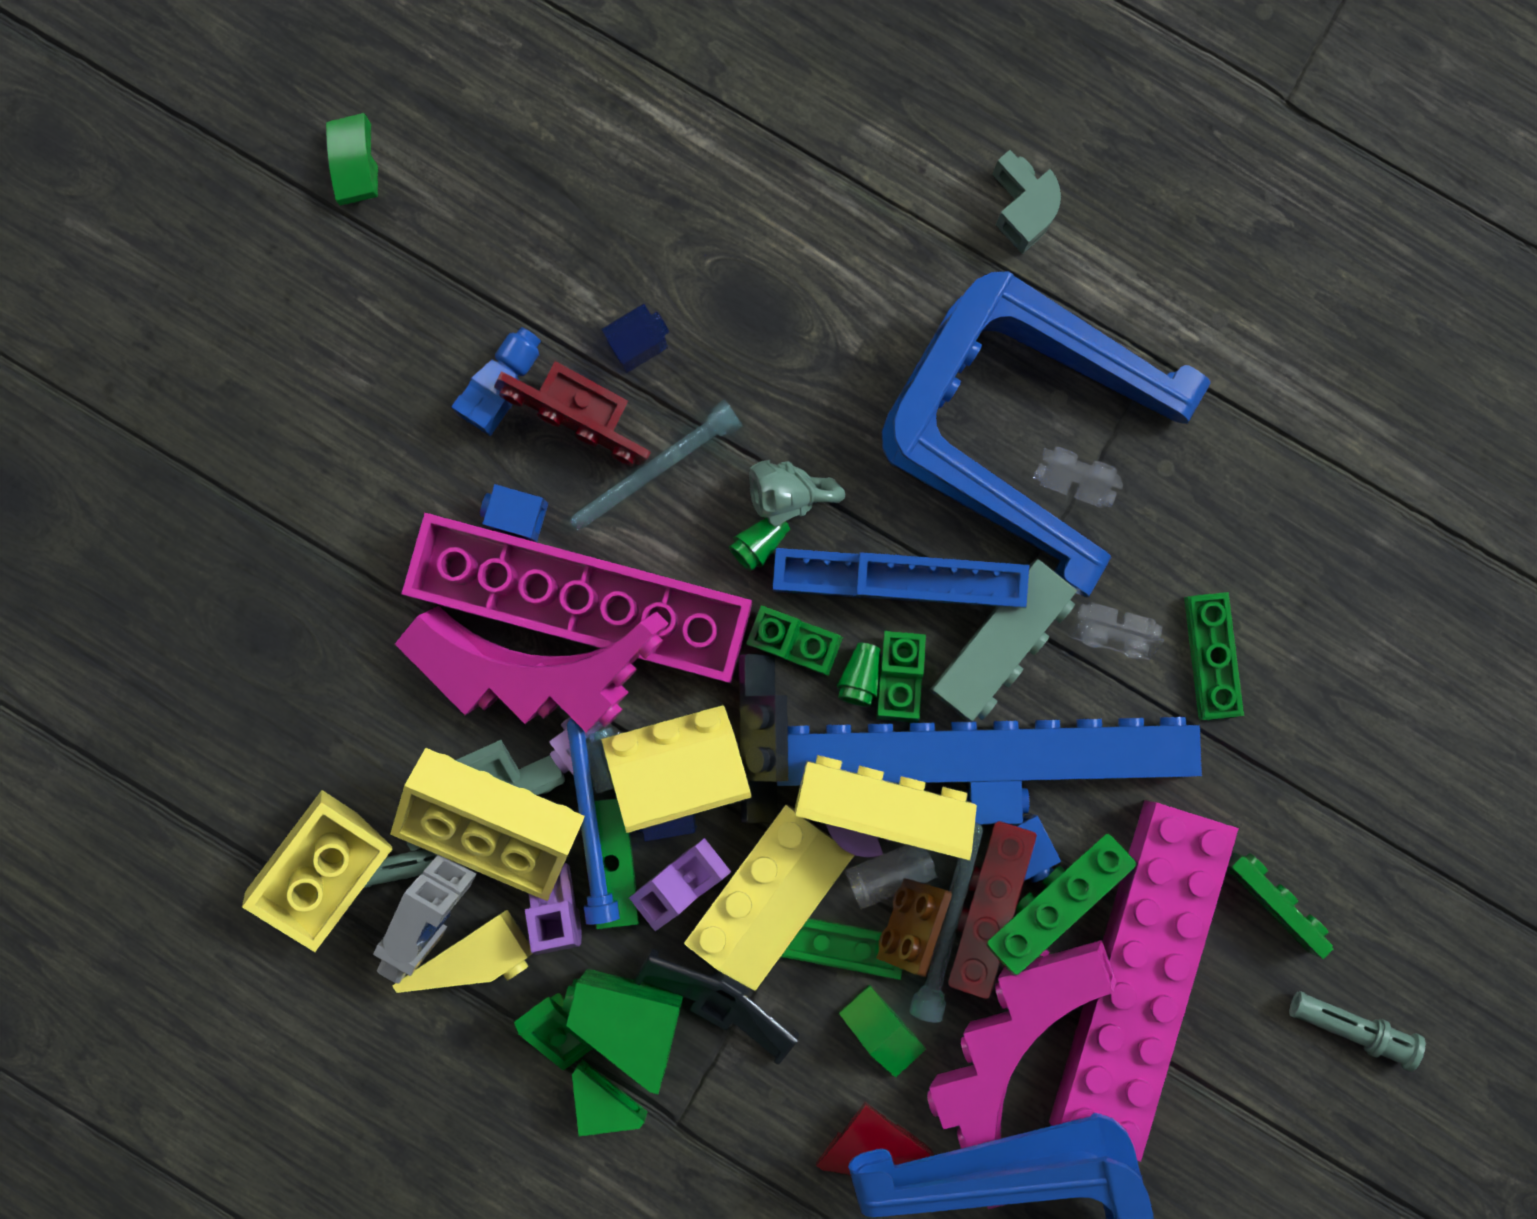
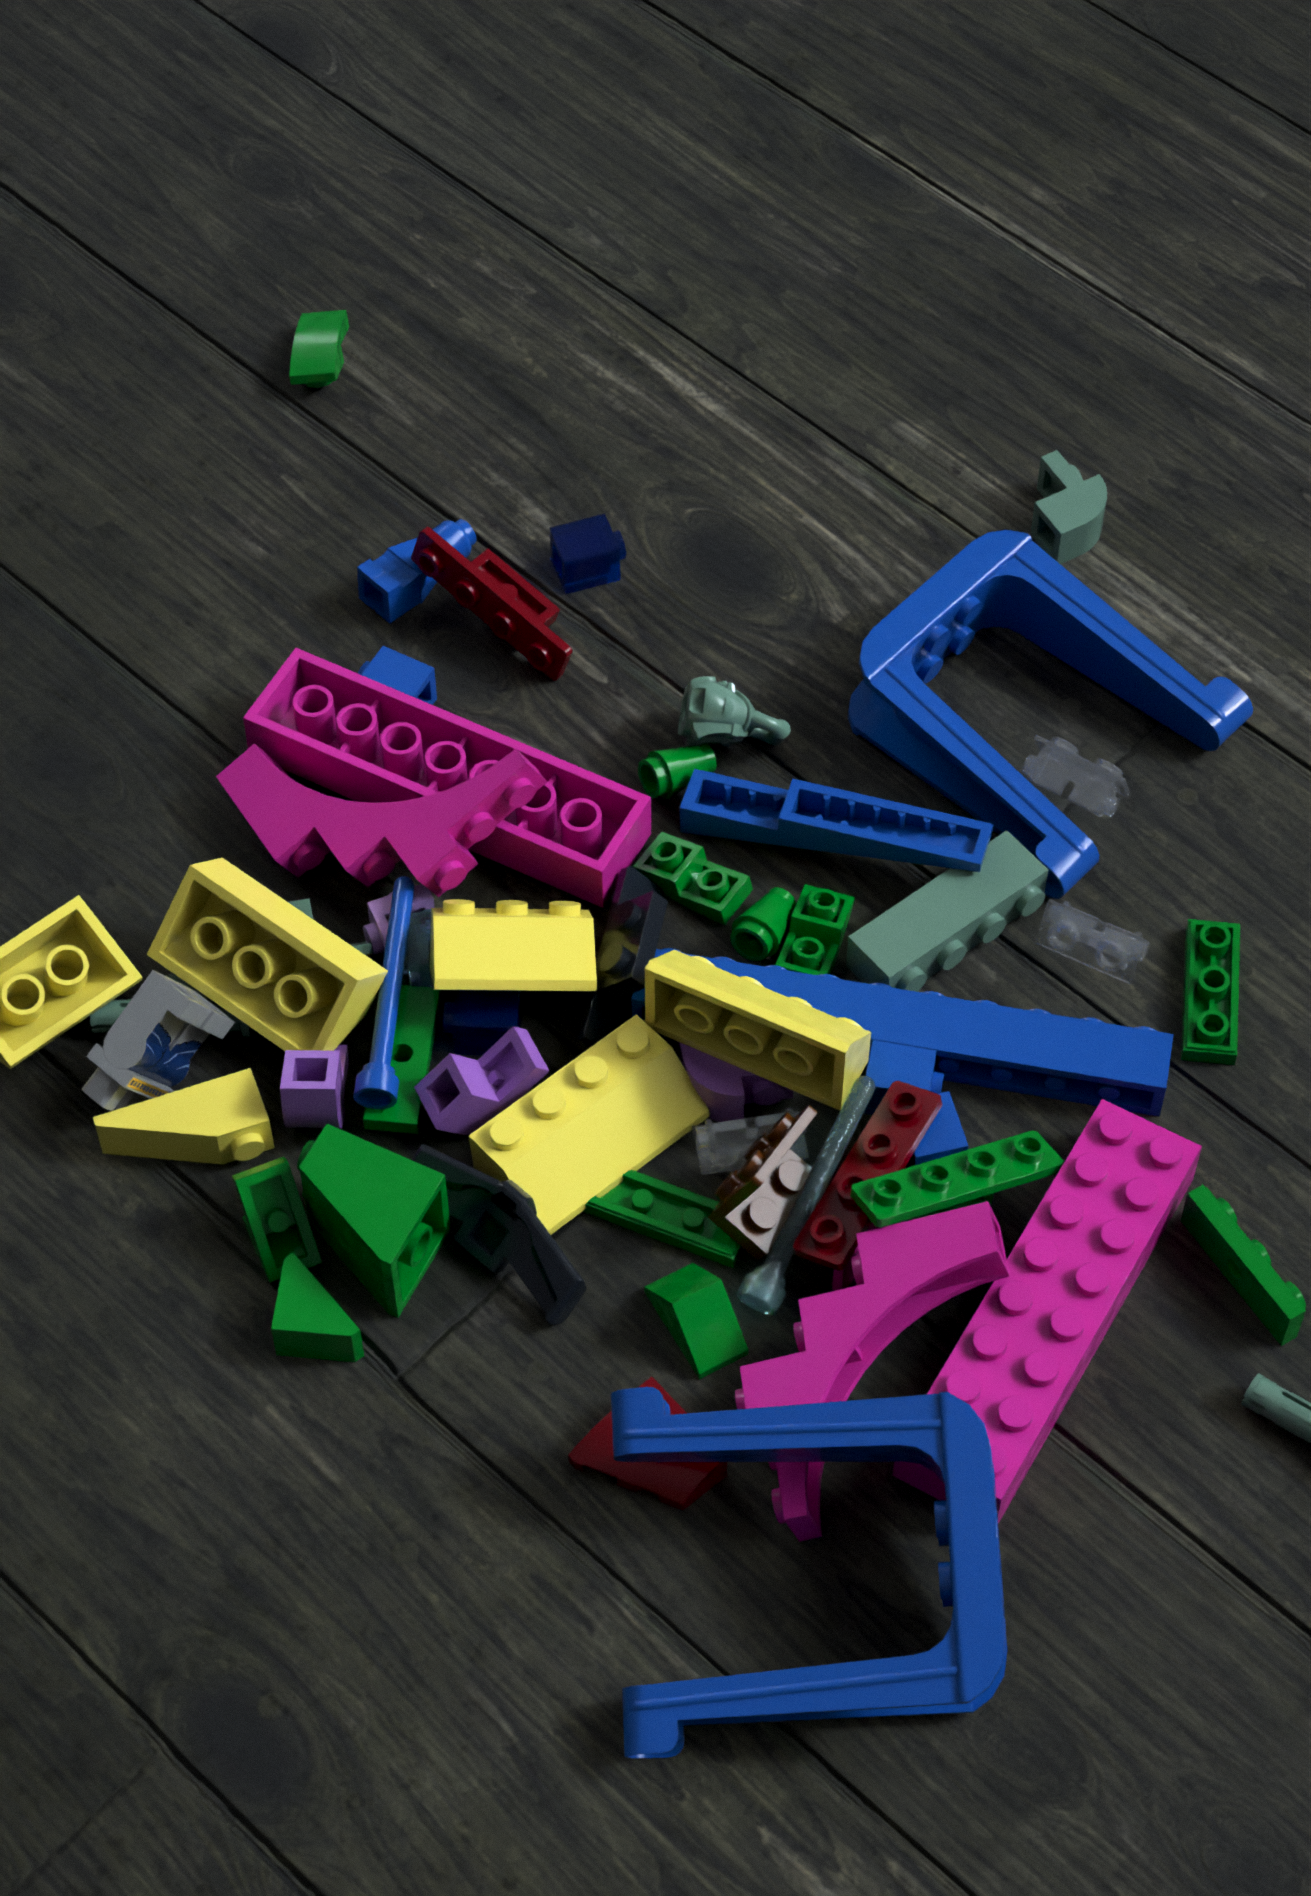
camera: 10 degrees right, 30 degrees down
clear light blue piece [571,399,743,529] -> none

